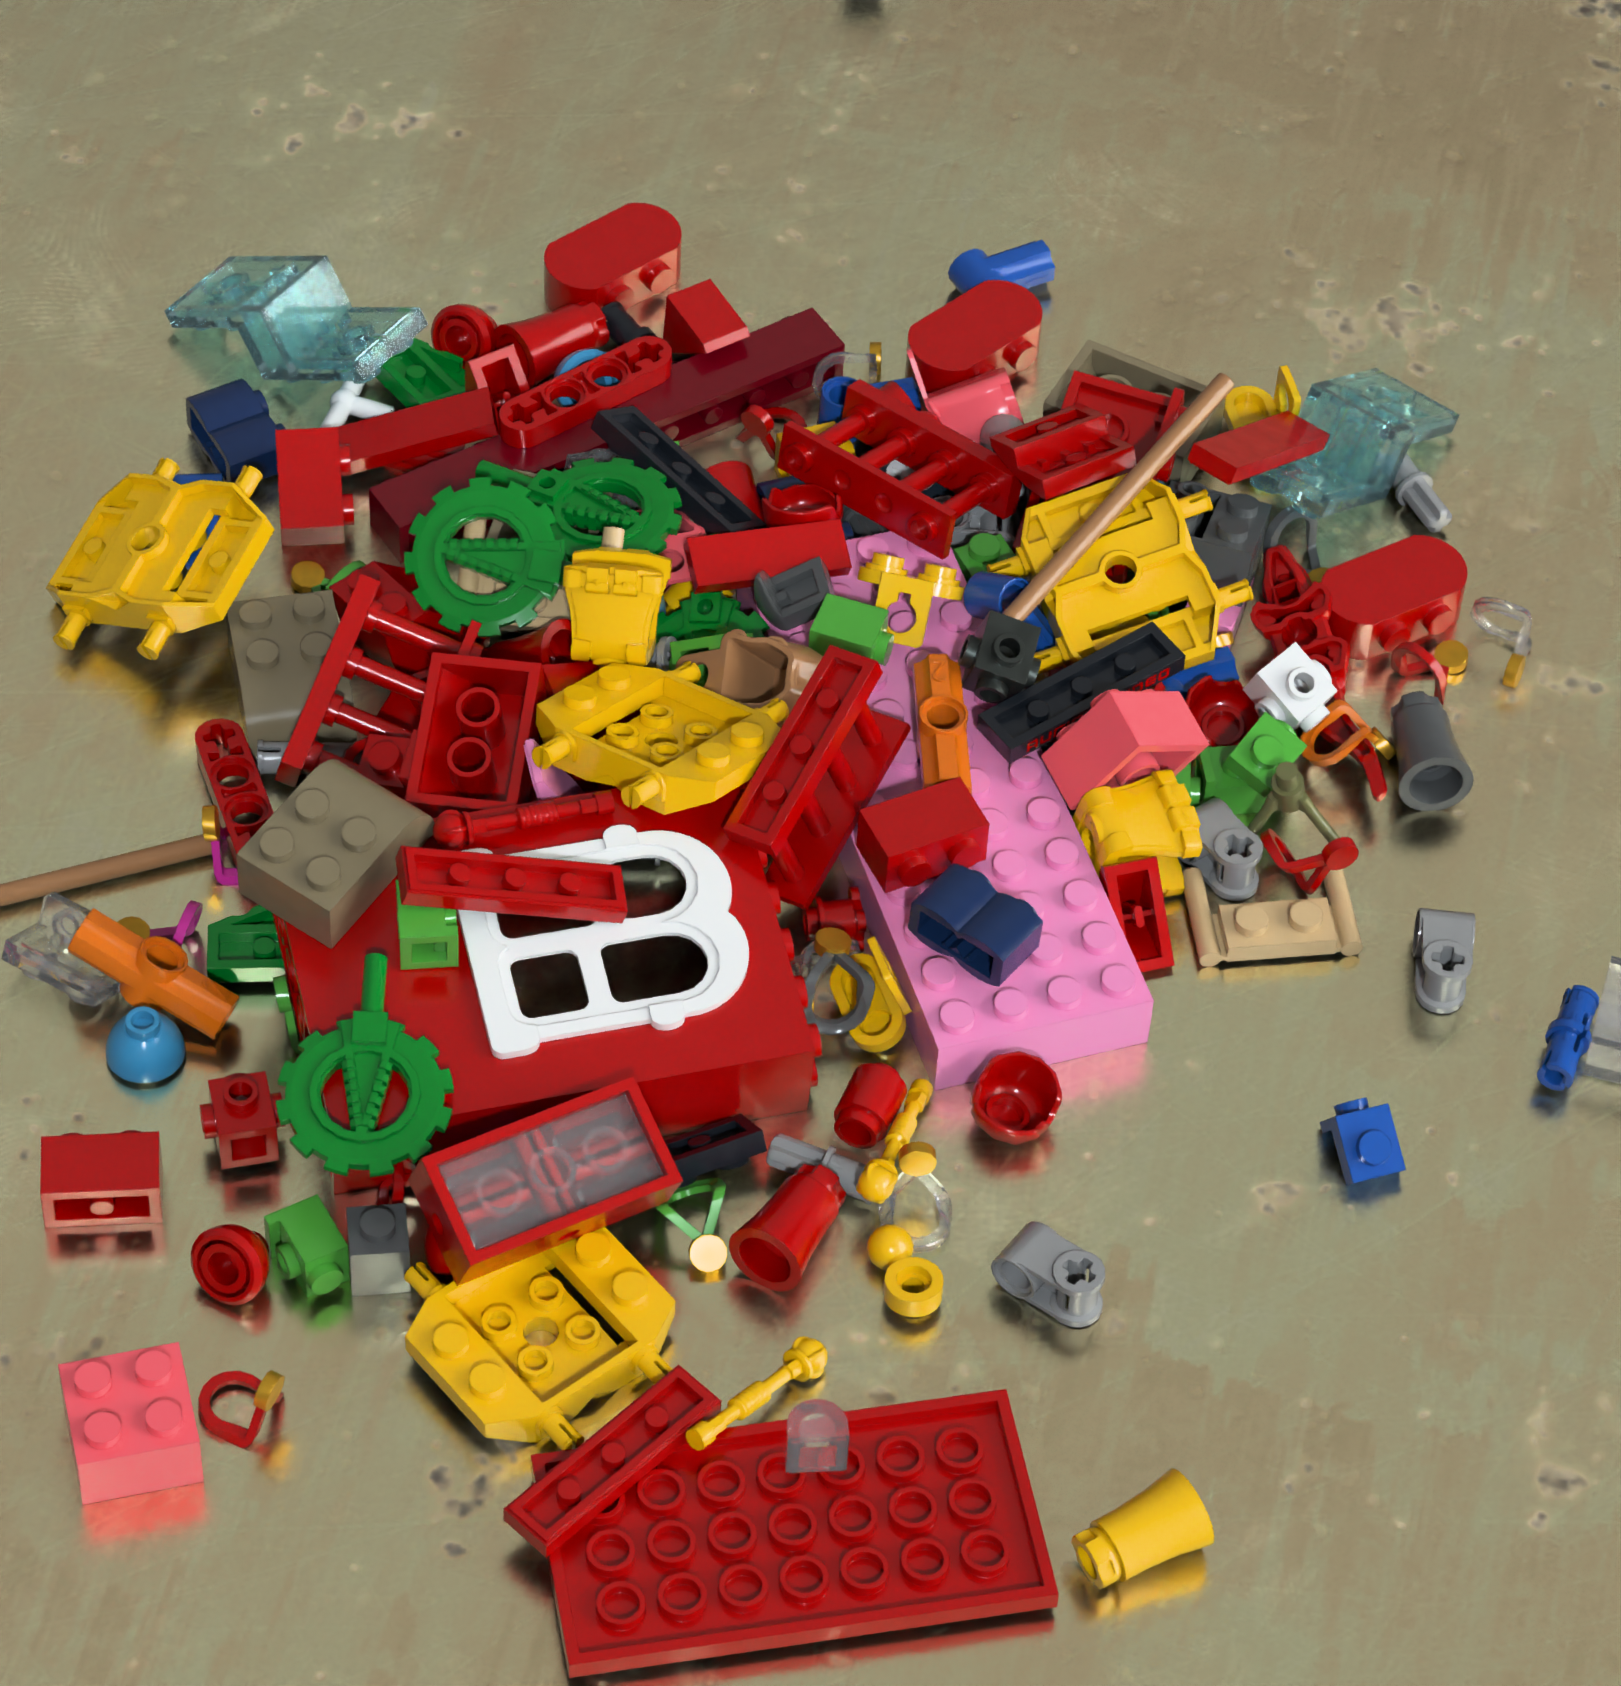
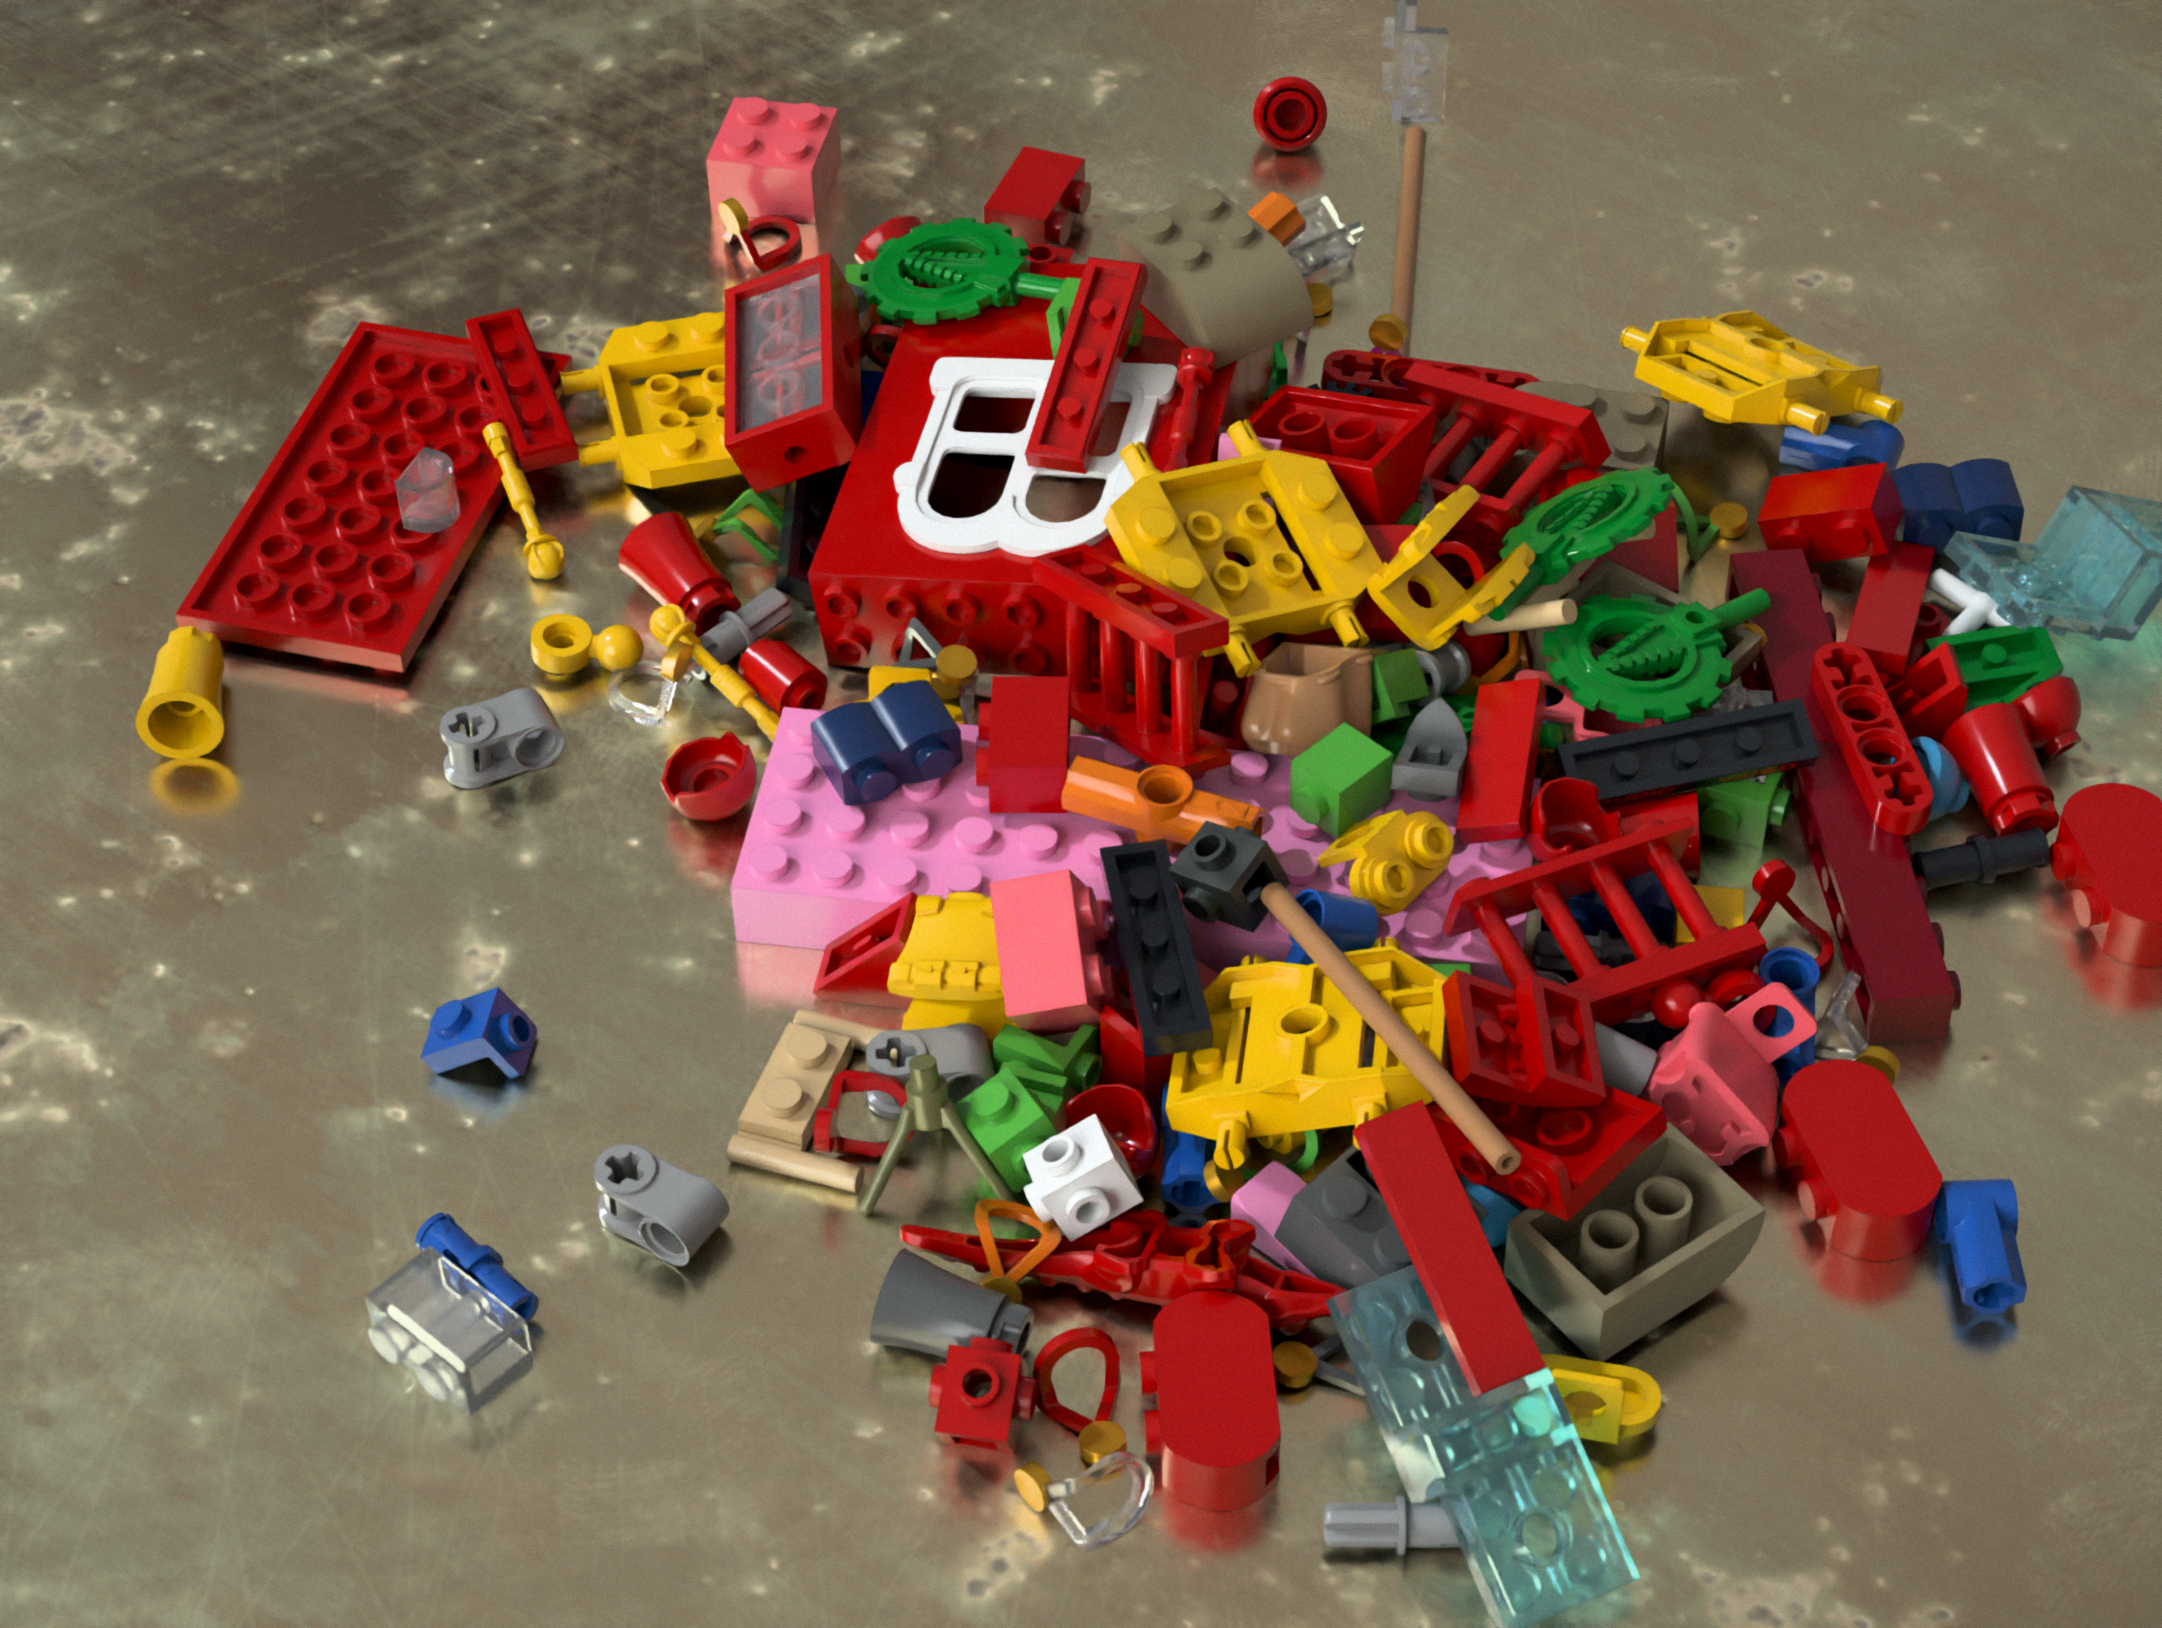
camera: 120 degrees right, 5 degrees down
red slope [663,279,750,354] -> none
none -> red brick [929,1337,1038,1455]

